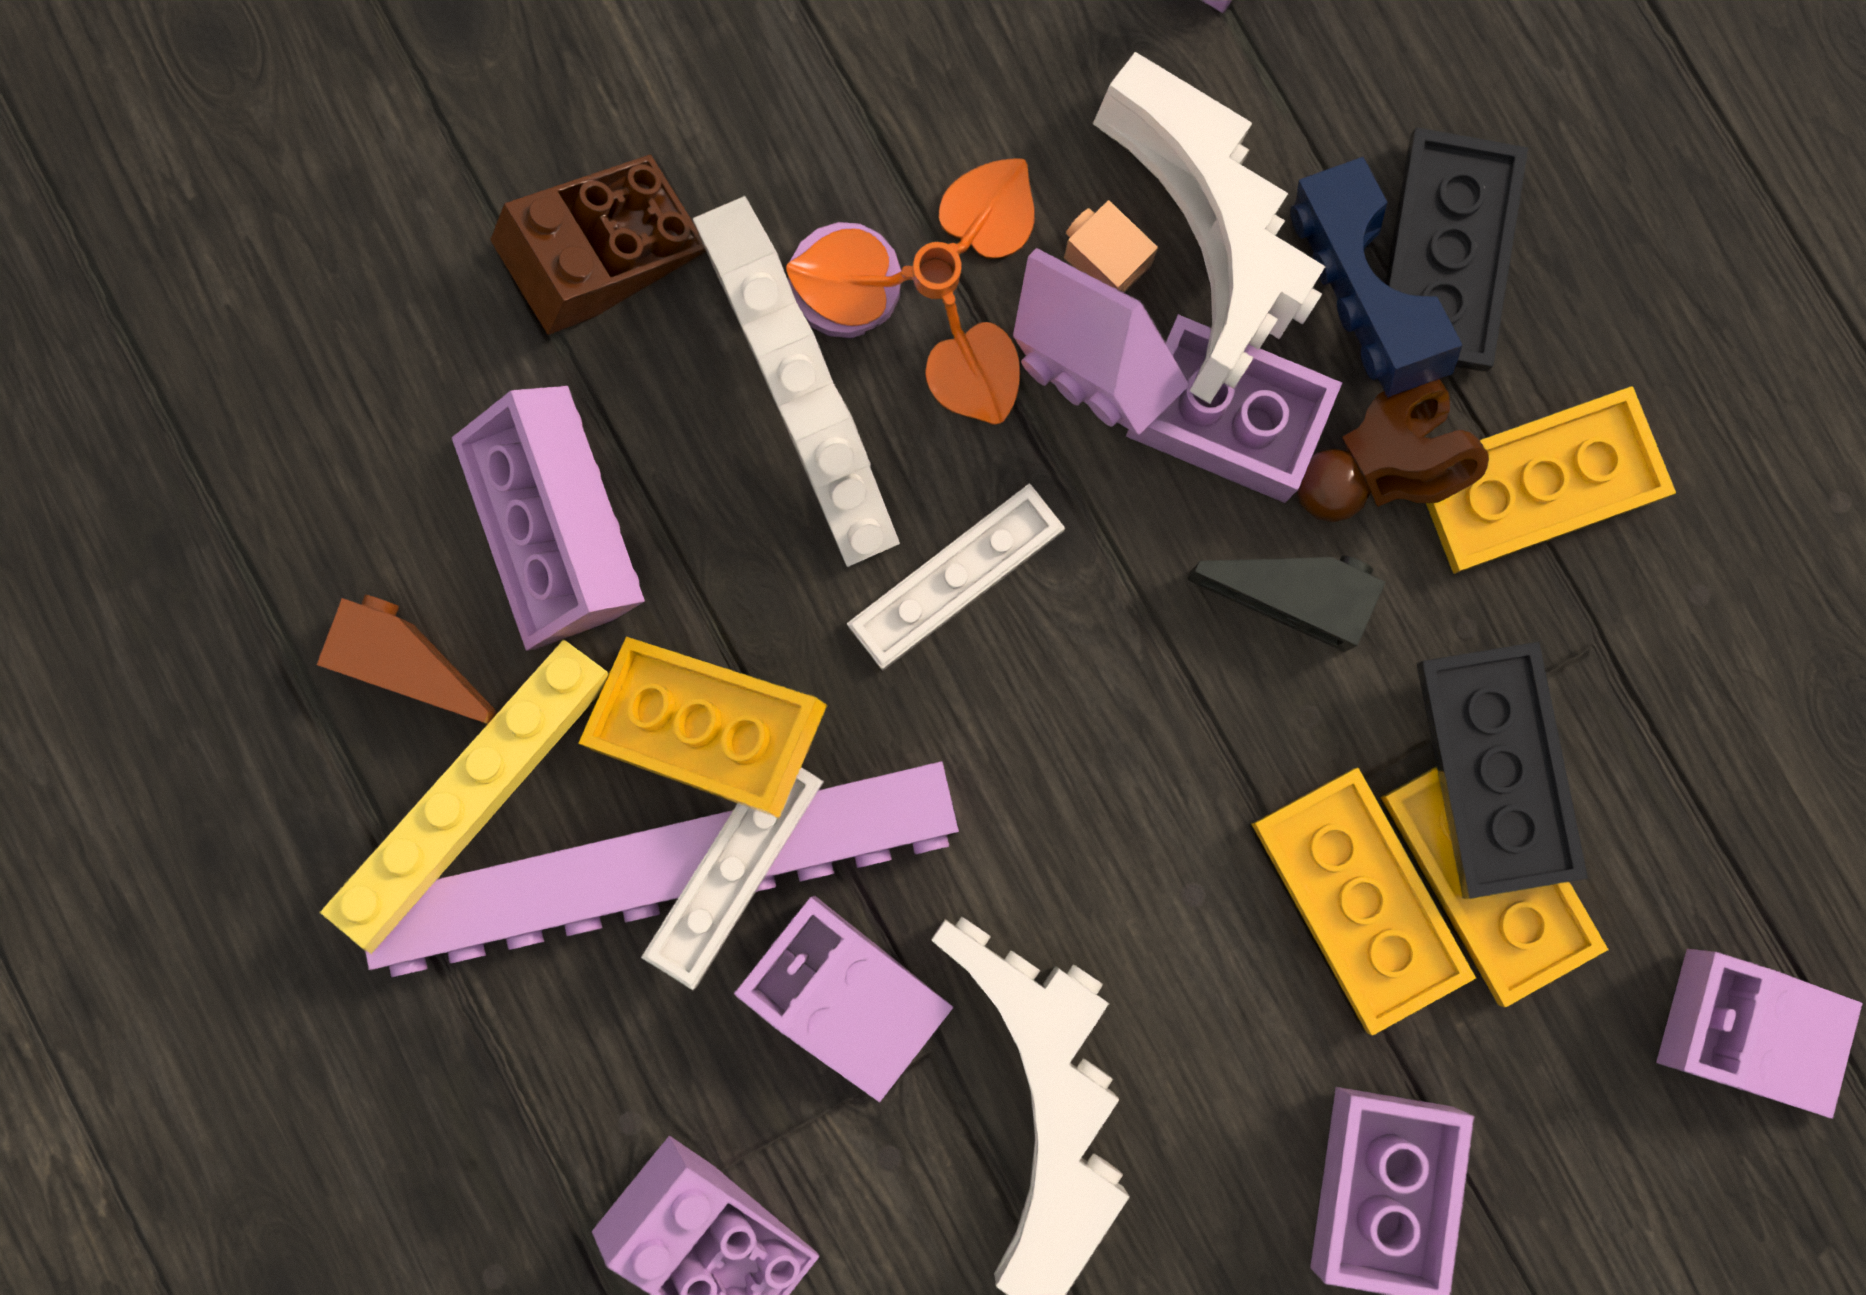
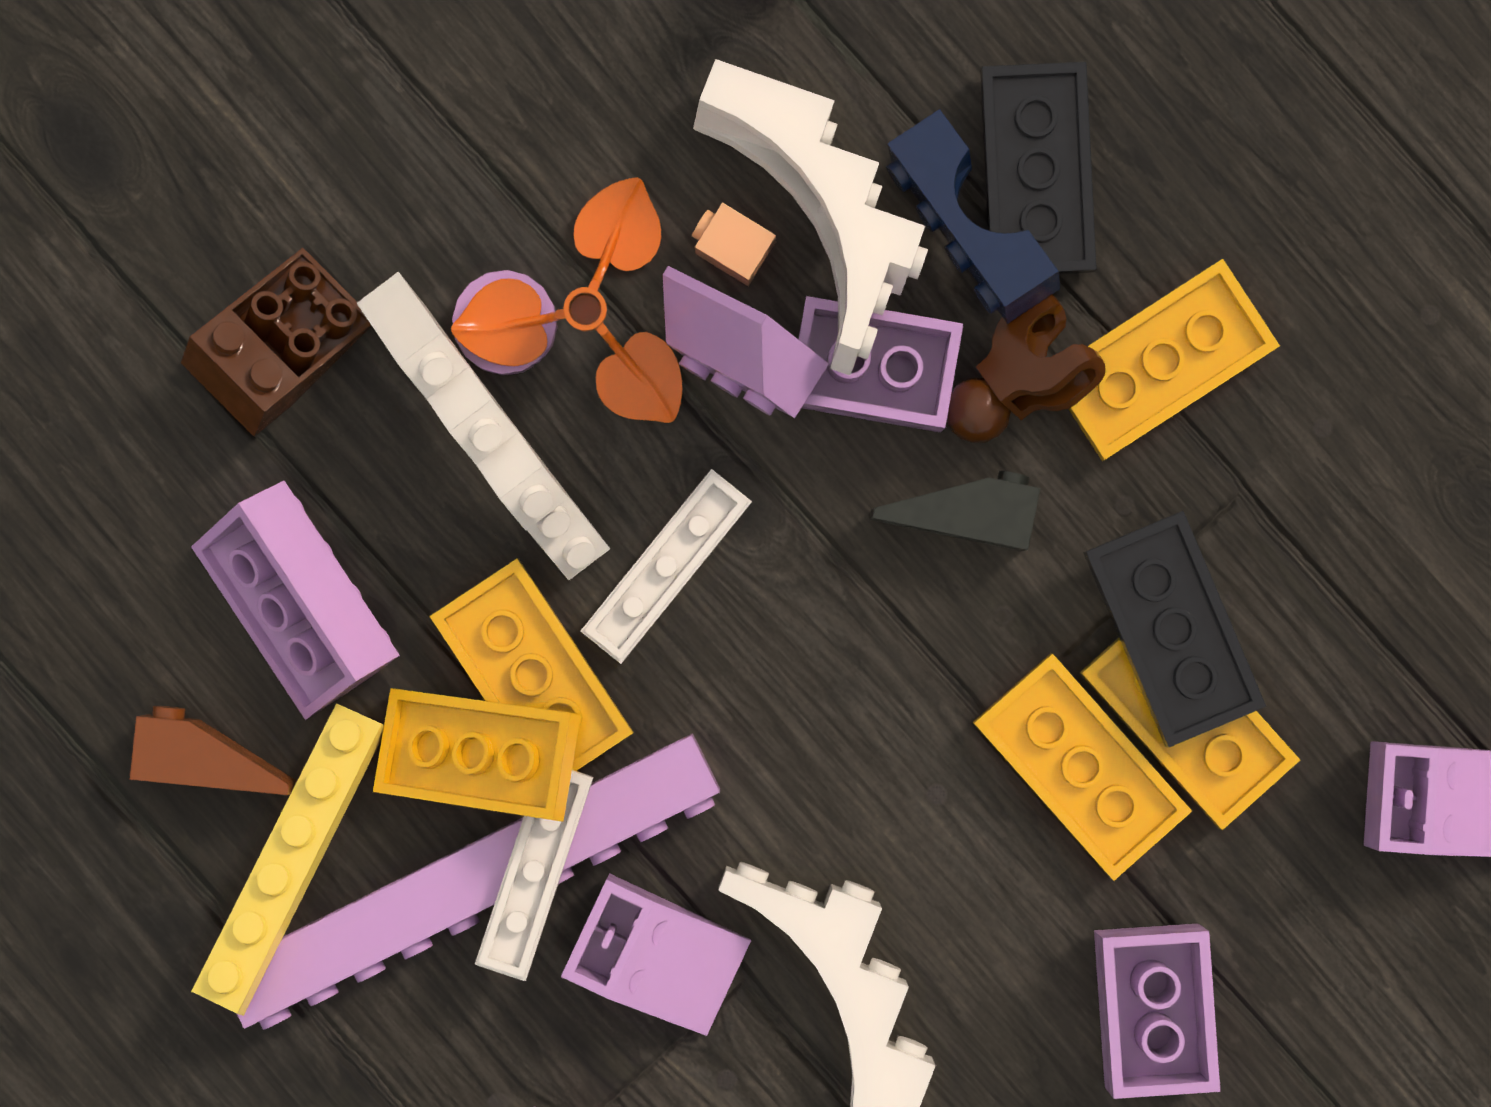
camera: 15 degrees left, 5 degrees up
none -> yellow plate [430,558,634,771]

